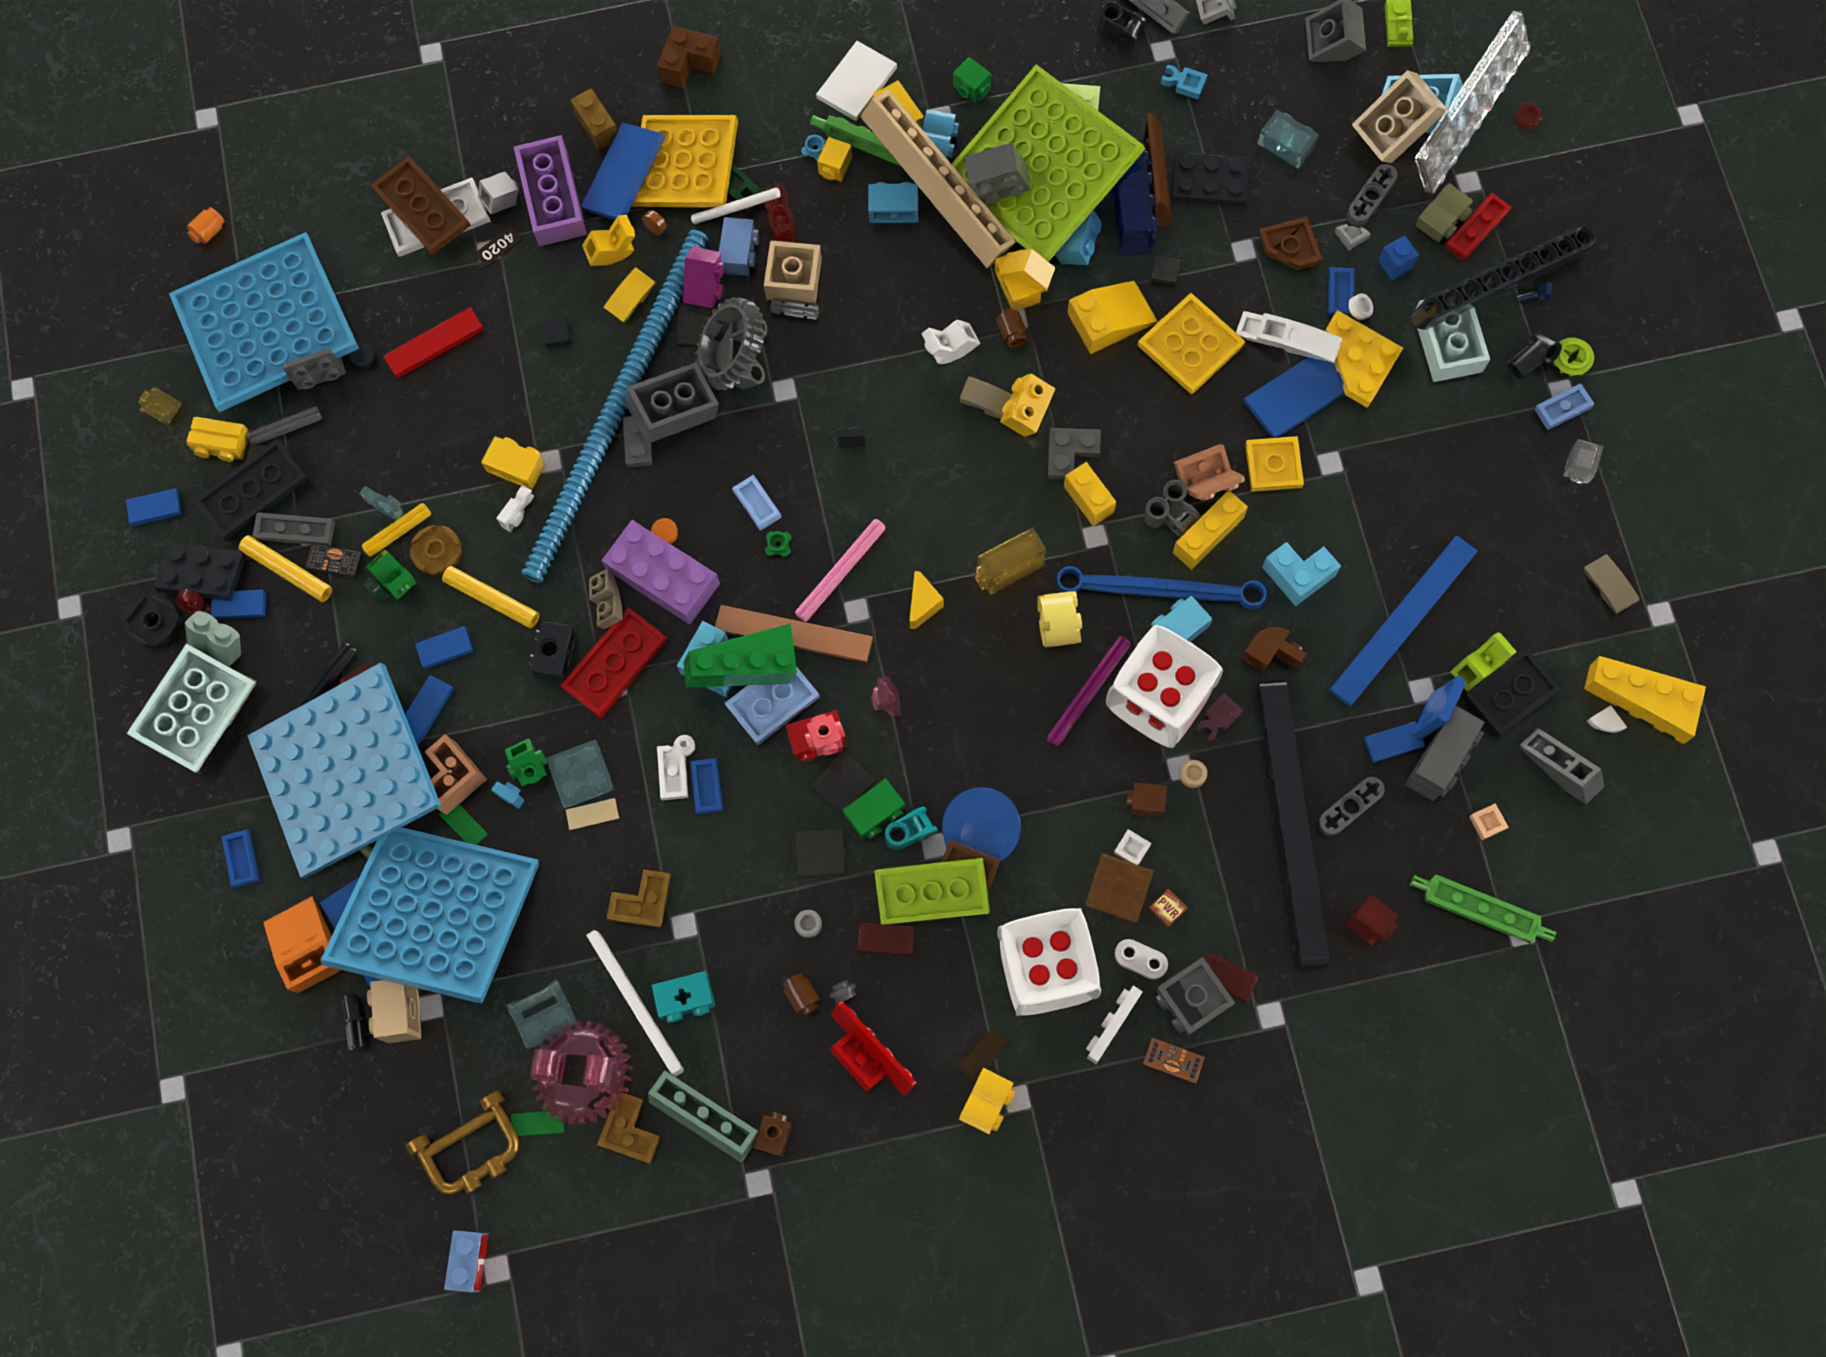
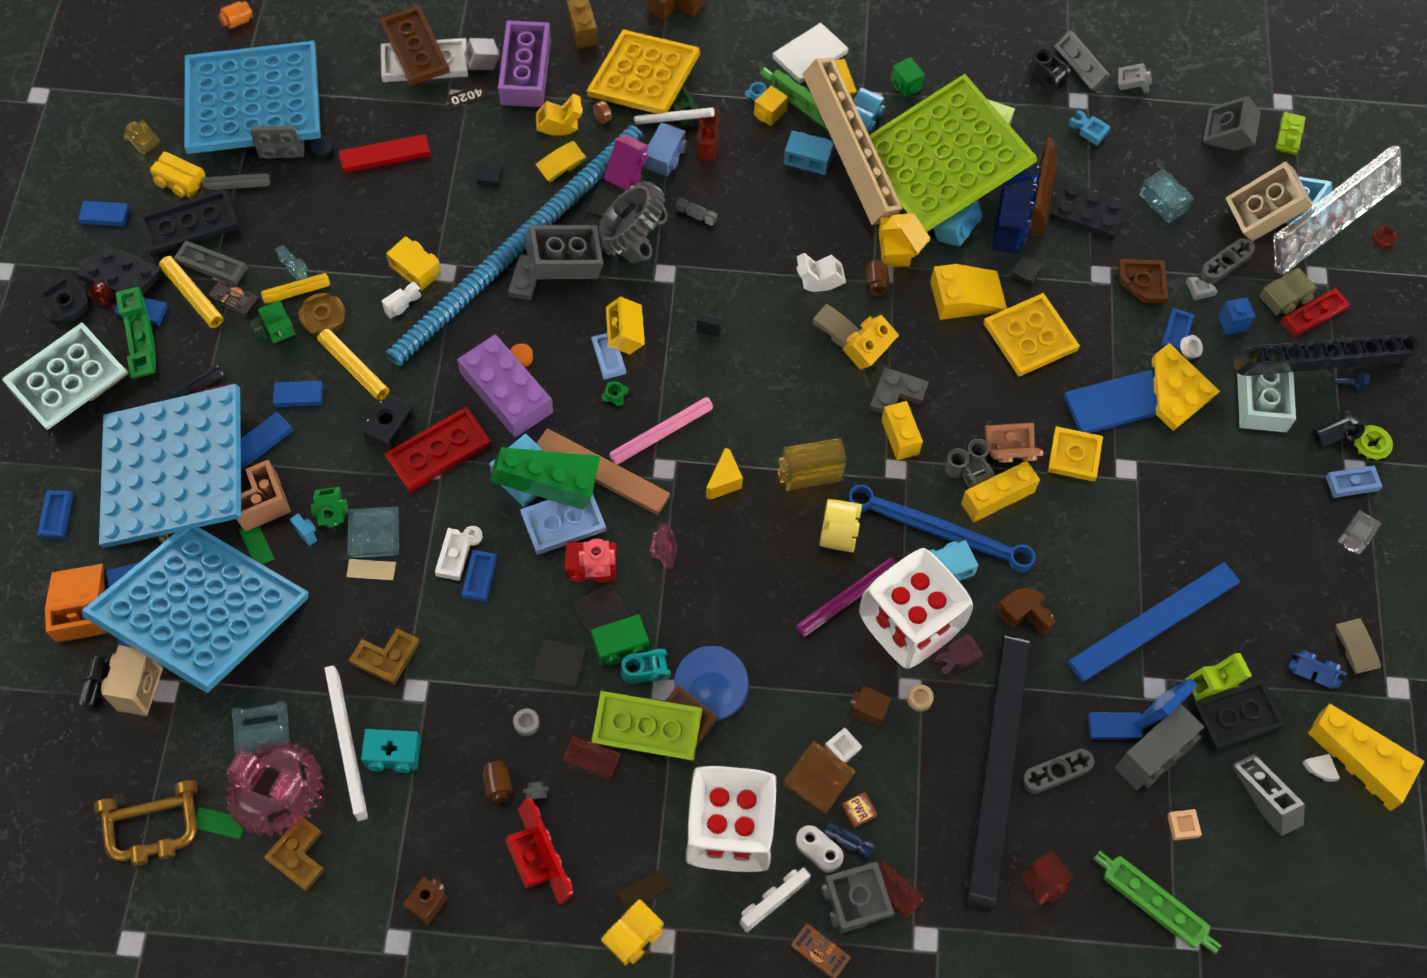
camera: 10 degrees right, 10 degrees down
sand green brick [185,611,241,667] -> none
medium blue brick [444,1230,489,1292] -> none
blue tile [581,123,665,220] -> none
dark tan slope [589,568,623,630] -> none
sand green brick [648,1070,758,1163] -> none
tan brick [764,241,822,304] -> none
dark grey brick [965,143,1031,204] -> none
white slope [1236,311,1343,363] -> none
medium azure brick [1262,542,1341,606] -> none
none -> green slope [116,286,156,379]
none -> yellow brick [606,297,645,354]
none -> dark blue axle [824,822,874,859]
none -> blue hinge [1288,650,1347,689]

